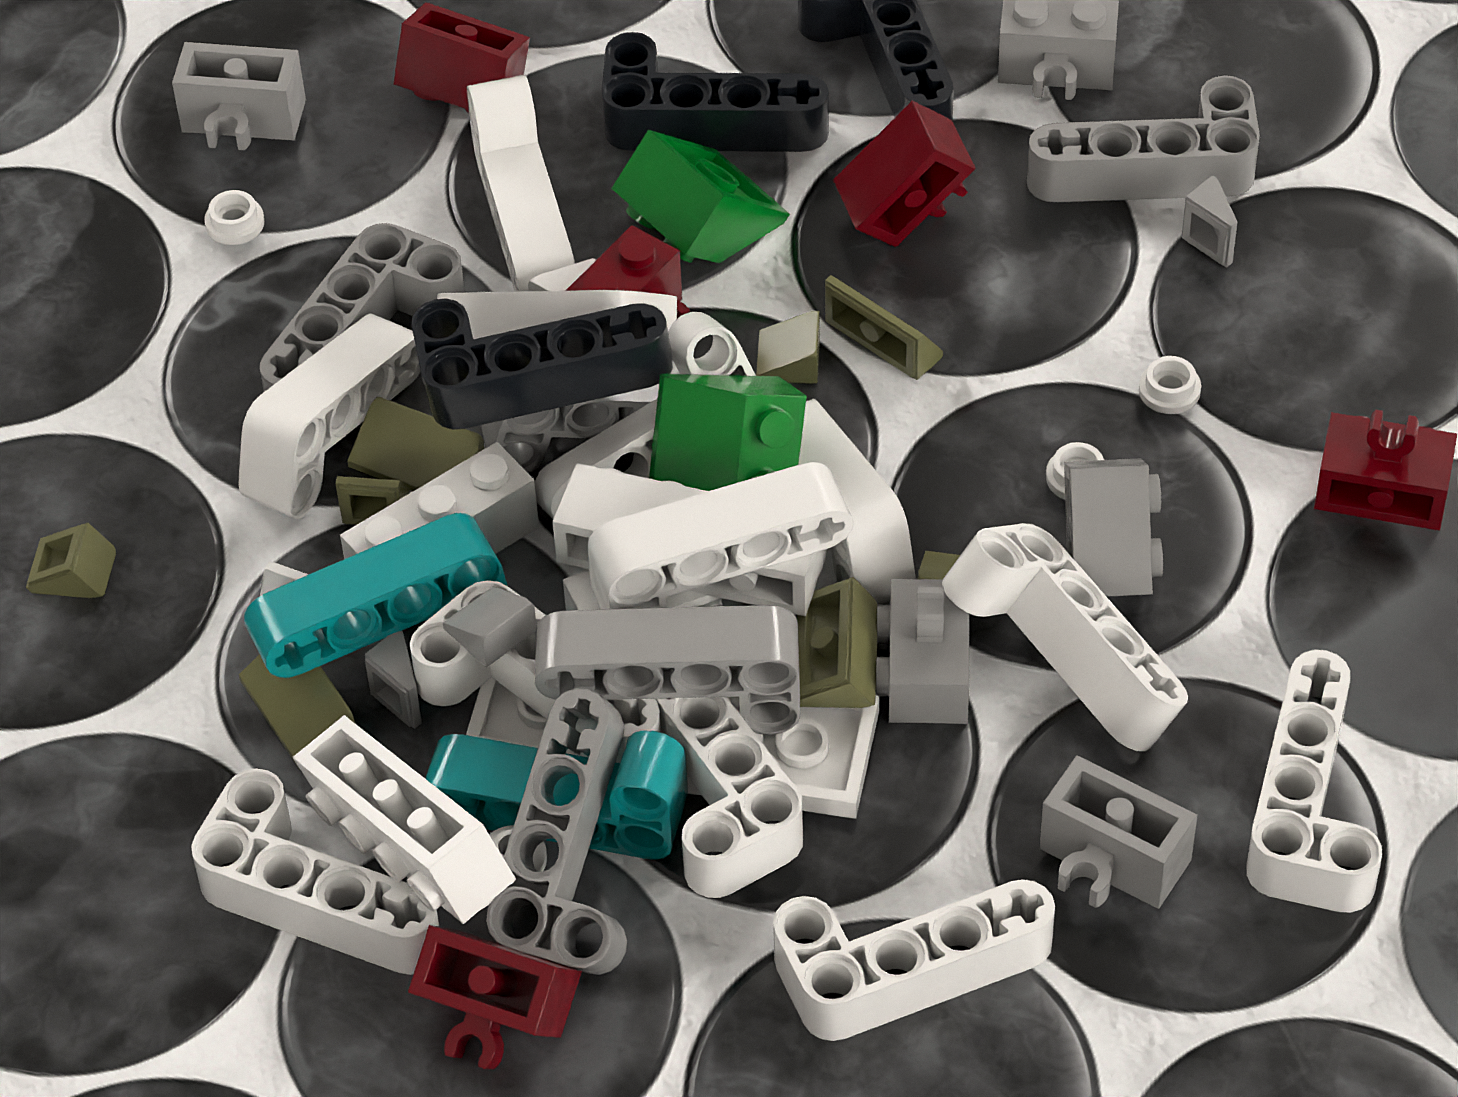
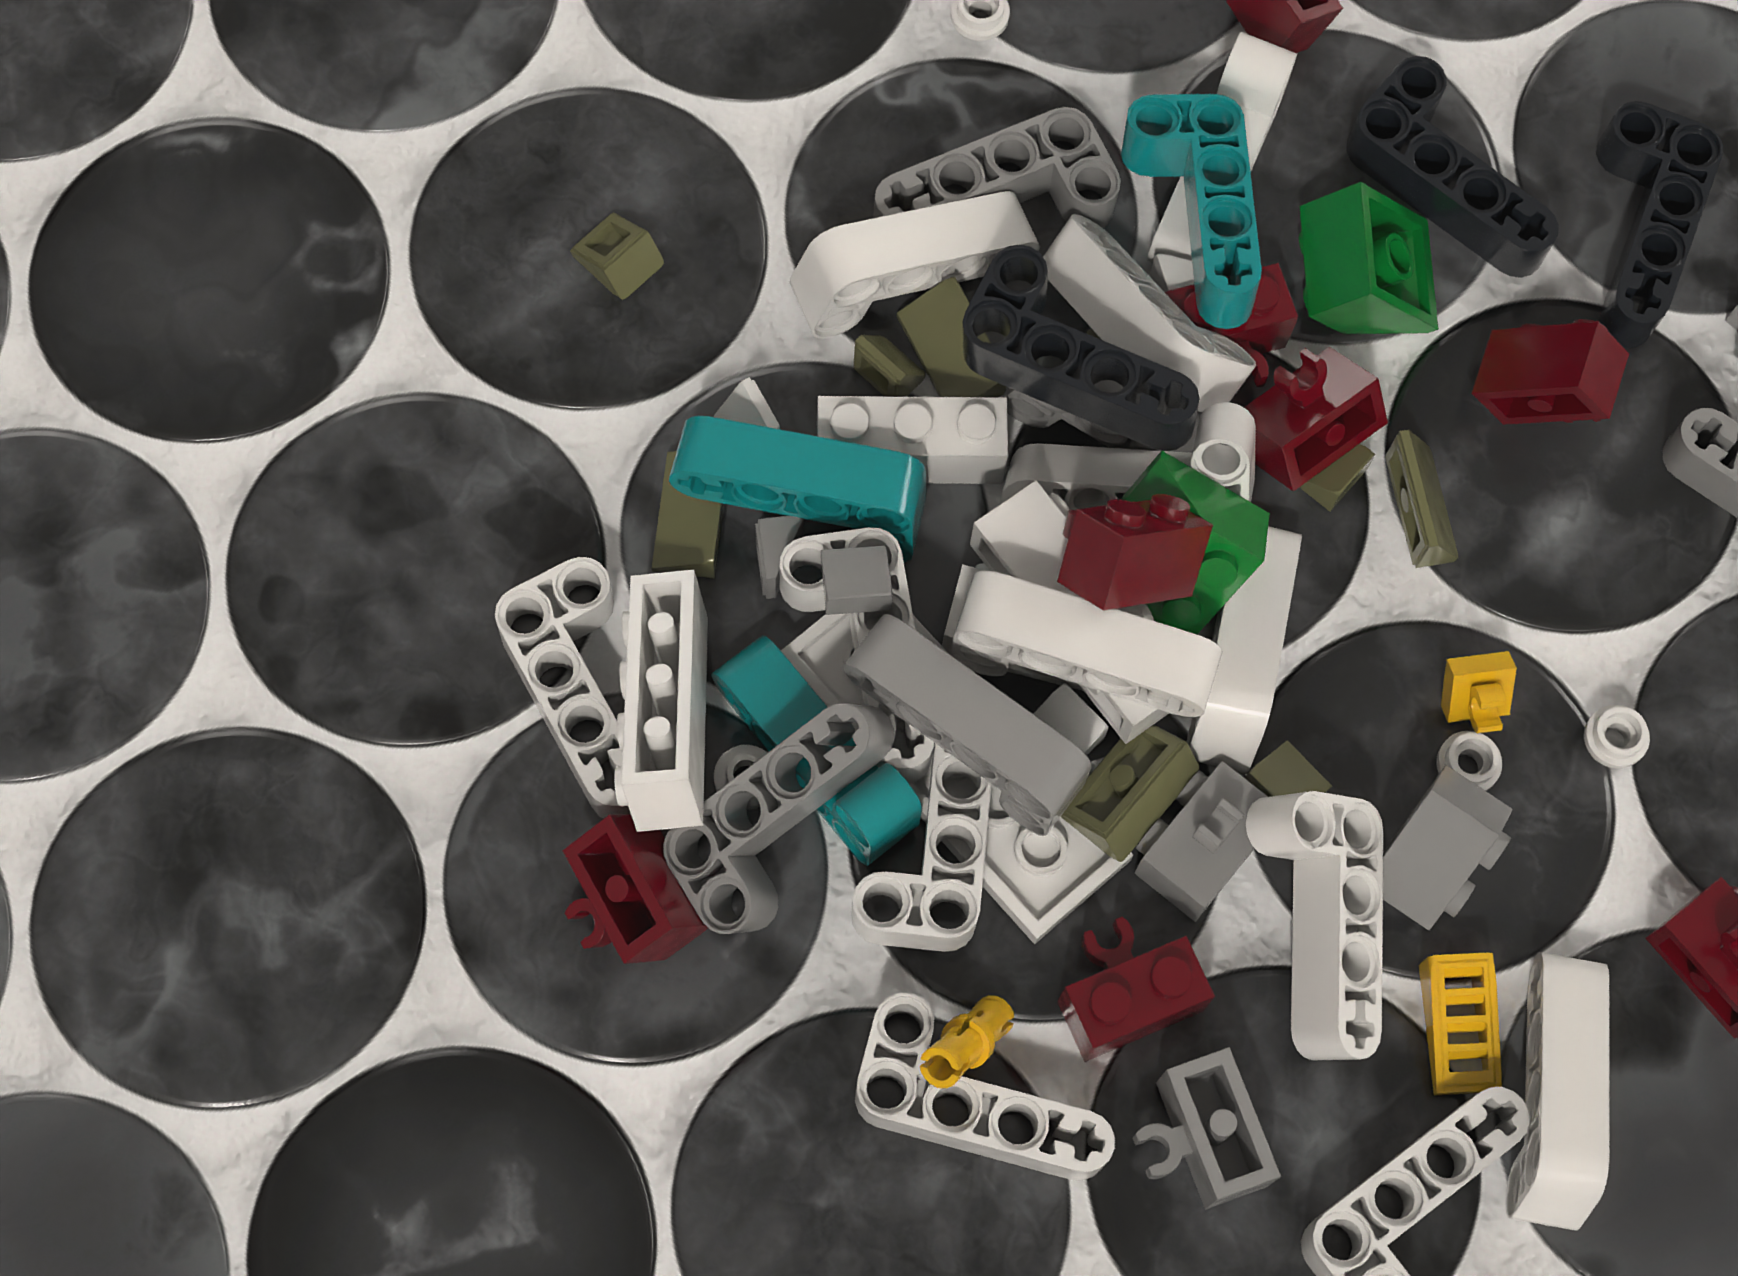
camera: 30 degrees right, 20 degrees up
none -> yellow pin [920,995,1014,1089]
none -> dark red brick [1057,494,1213,611]
none -> dark red brick [1057,917,1215,1062]
none -> teal beam [1121,94,1262,329]
none -> dark red brick [1244,346,1388,492]
none -> yellow slope [1419,952,1502,1096]
none -> yellow tile [1441,651,1517,733]
none -> white beam [1506,952,1609,1231]

